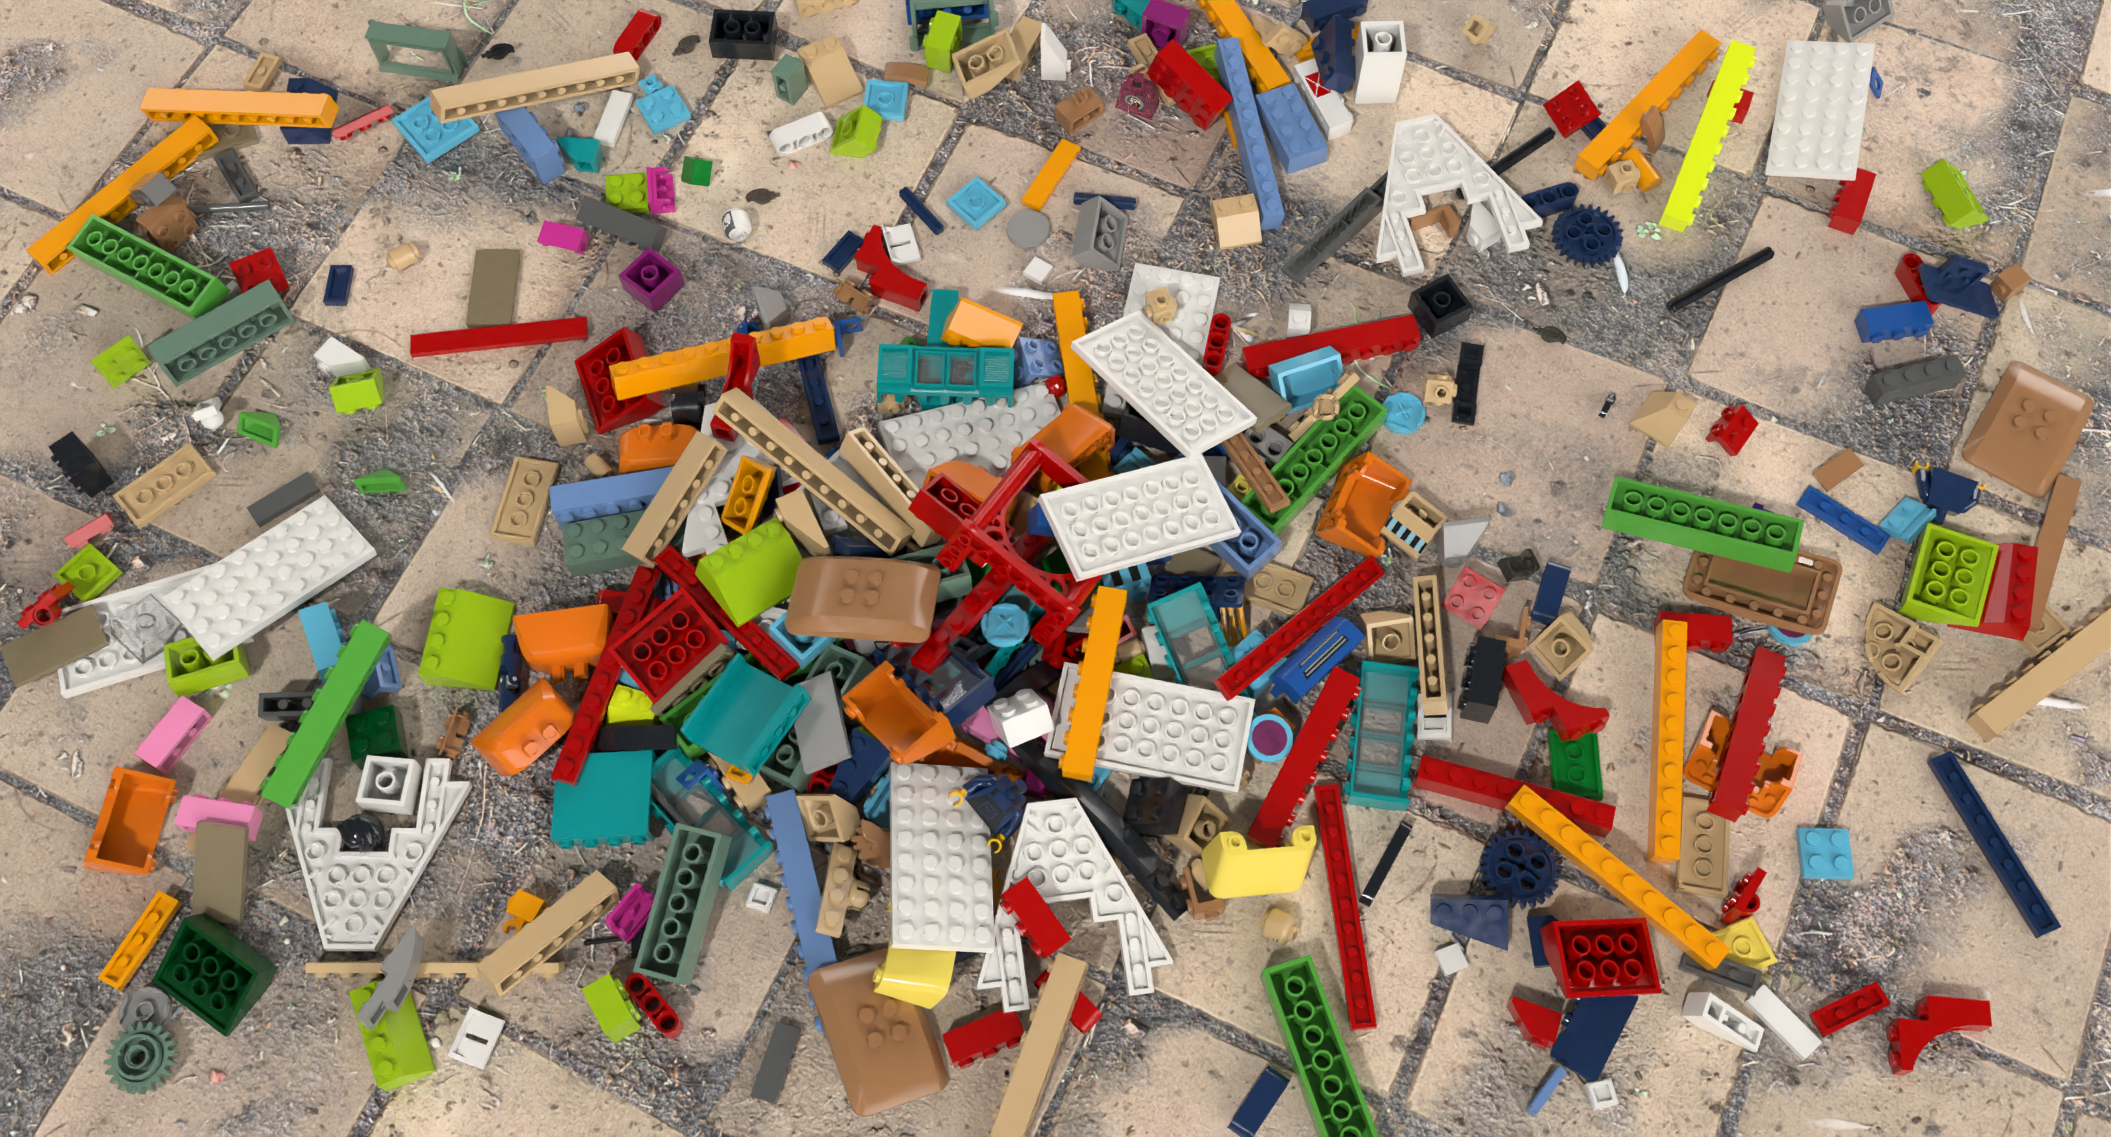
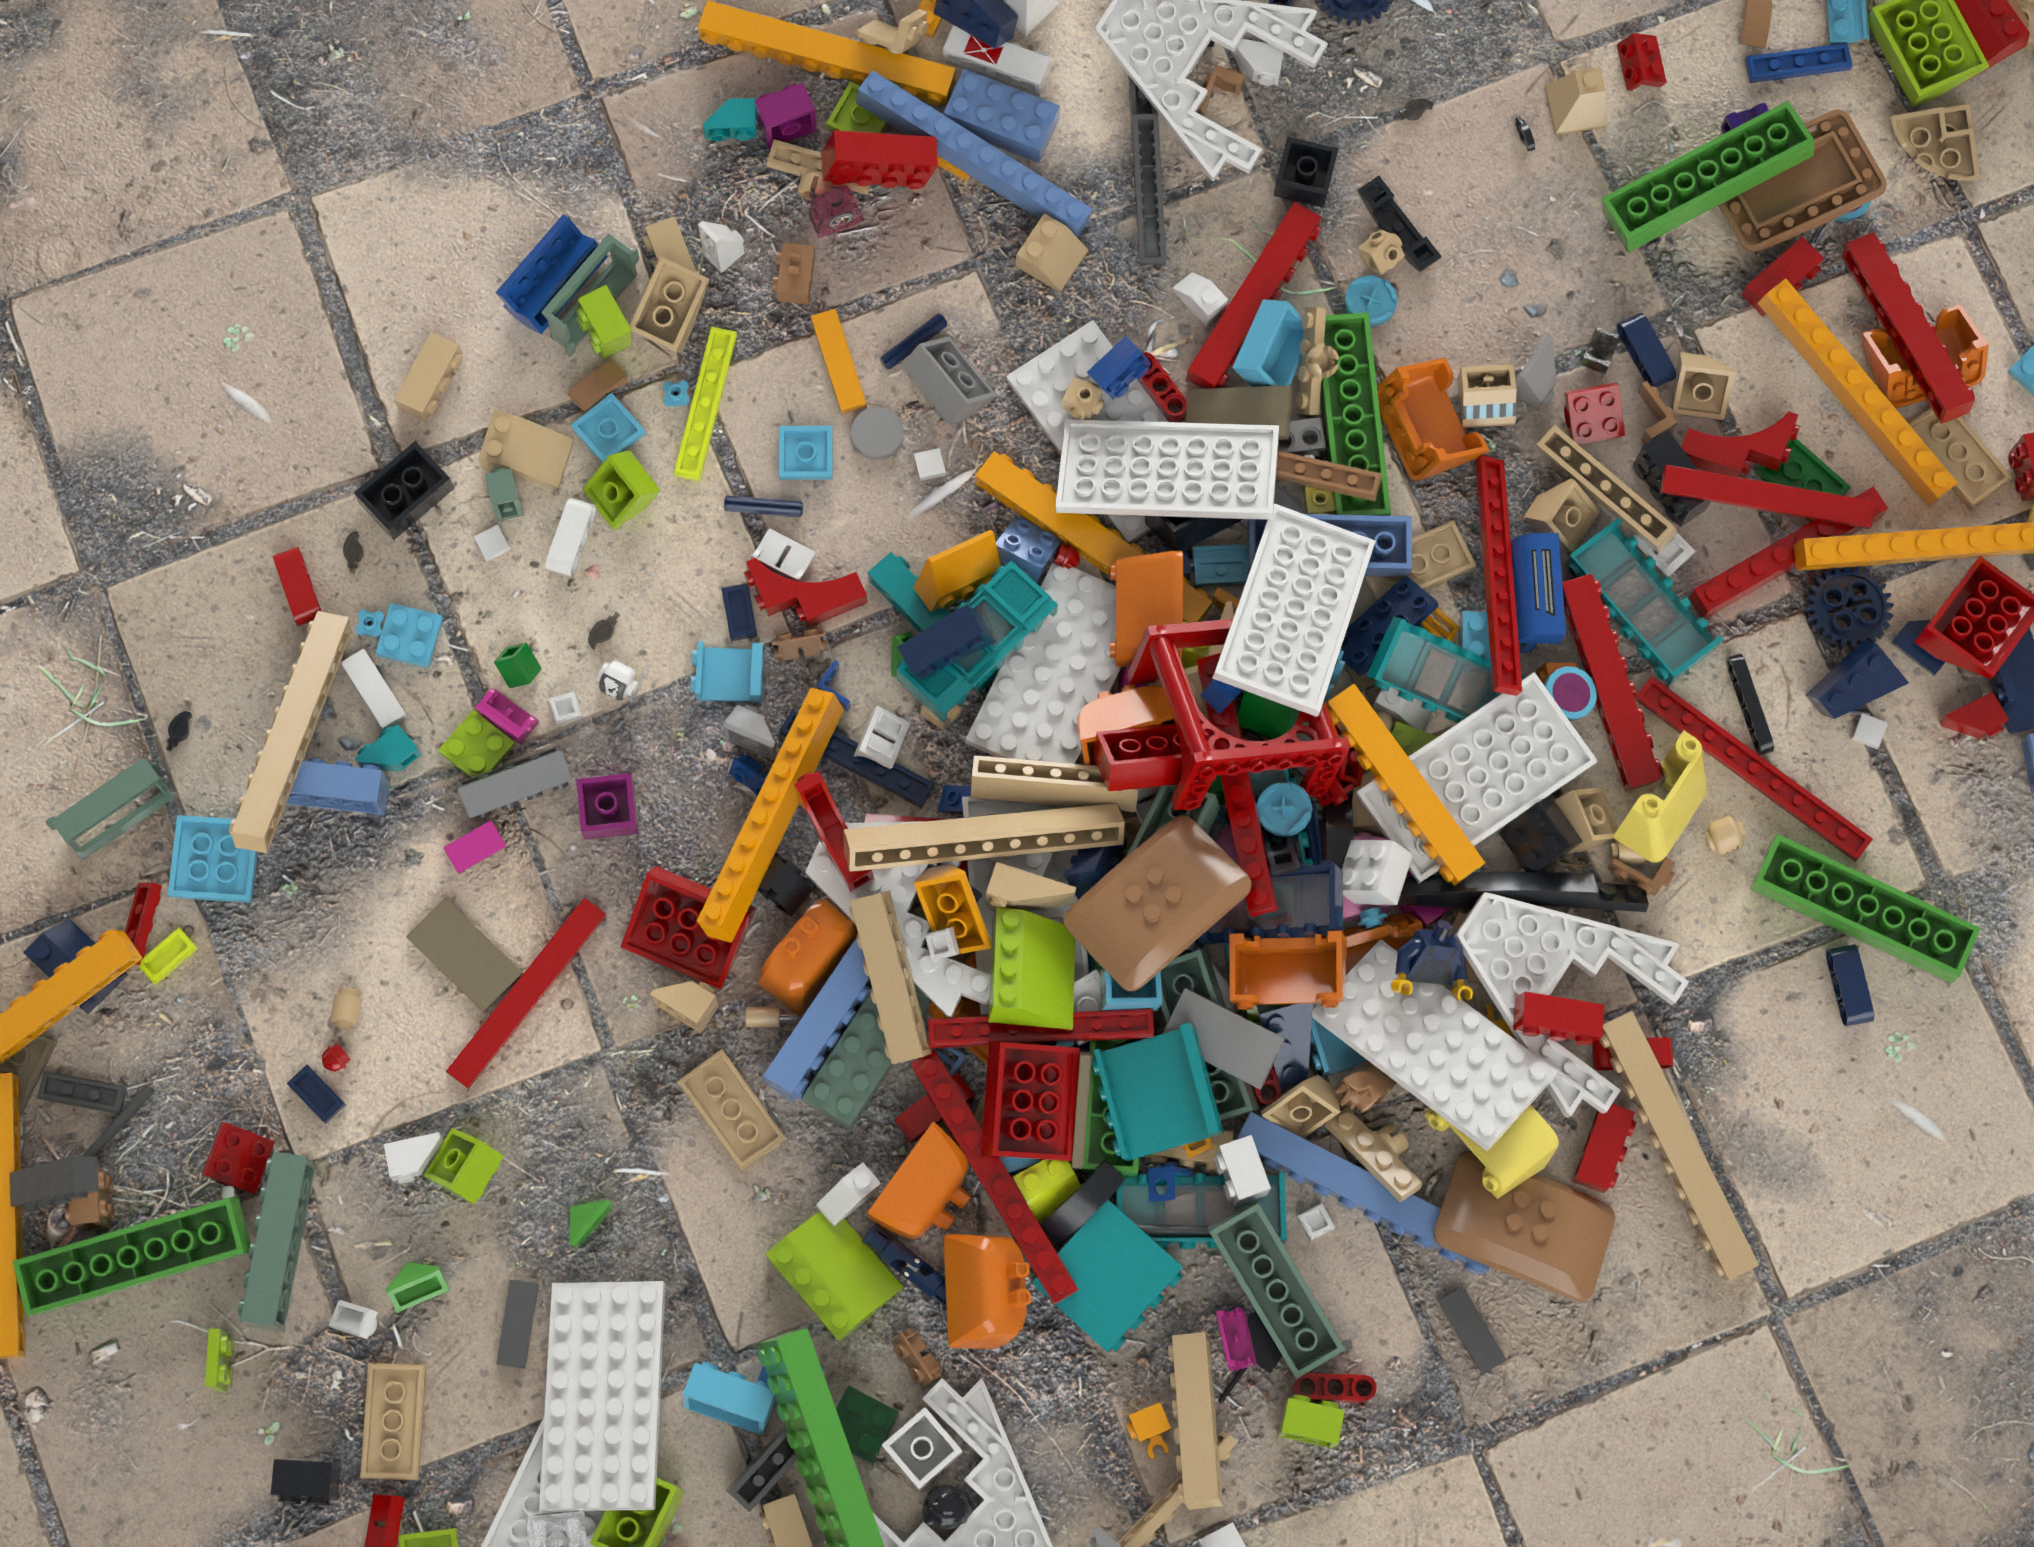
camera: 50 degrees left, 10 degrees up
none -> neon yellow tile [138,927,198,985]
none -> red plate [322,1043,351,1072]
none -> white tile [474,525,510,562]
none -> white tile [548,691,583,726]
none -> medium azure plate [662,380,690,407]
none -> neon yellow tile [674,326,737,481]
none -> medium azure panel [691,641,764,703]
none -> white slope [816,1163,881,1227]
none -> white piece [854,706,910,769]
none -> dark blue wedge [897,604,996,679]
none -> white tile [925,927,960,961]
none -> blue slope [1087,336,1151,400]
none -> white brick [1213,1135,1271,1207]
none -> red tile [1660,465,1875,529]

